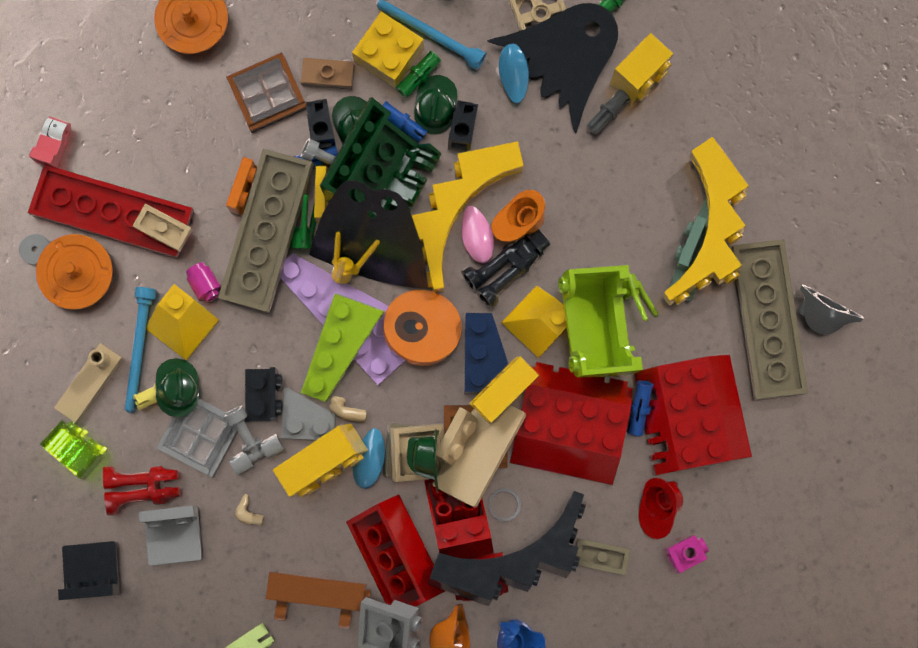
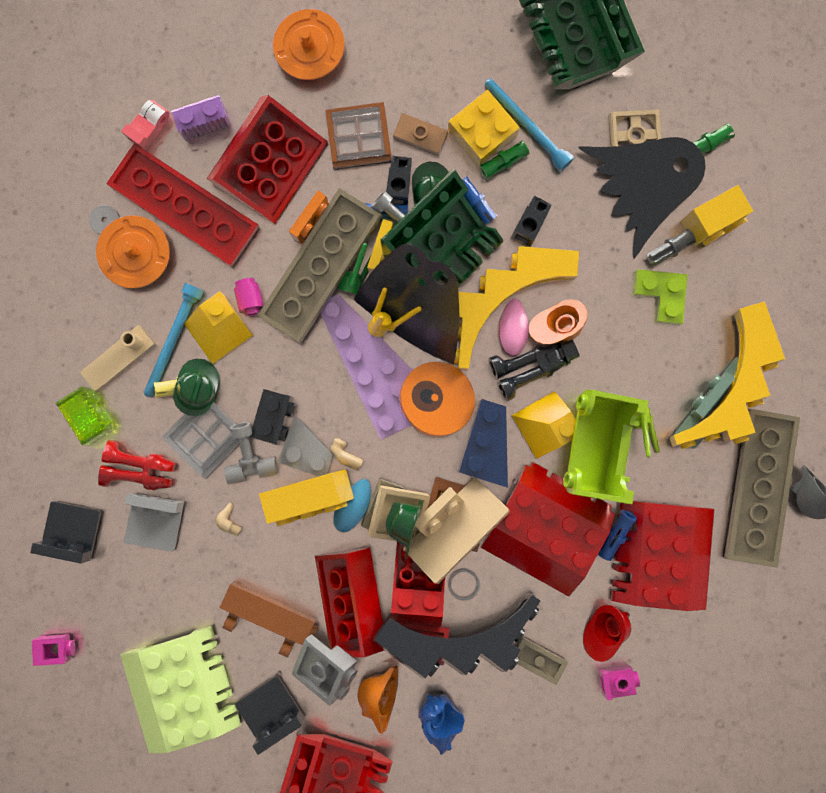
camera: 20 degrees right, 5 degrees up
tan plate [133,204,193,252] -> none
lime wing [301,294,385,402] -> none
dark green piece [414,75,457,134] -> none
yellow piece [469,356,539,423] -> none
dark azure arm [499,44,529,103] -> none
none -> medium lavender brick [171,95,231,142]
none -> red slope [206,95,328,223]
none -> lime plate [634,269,688,325]

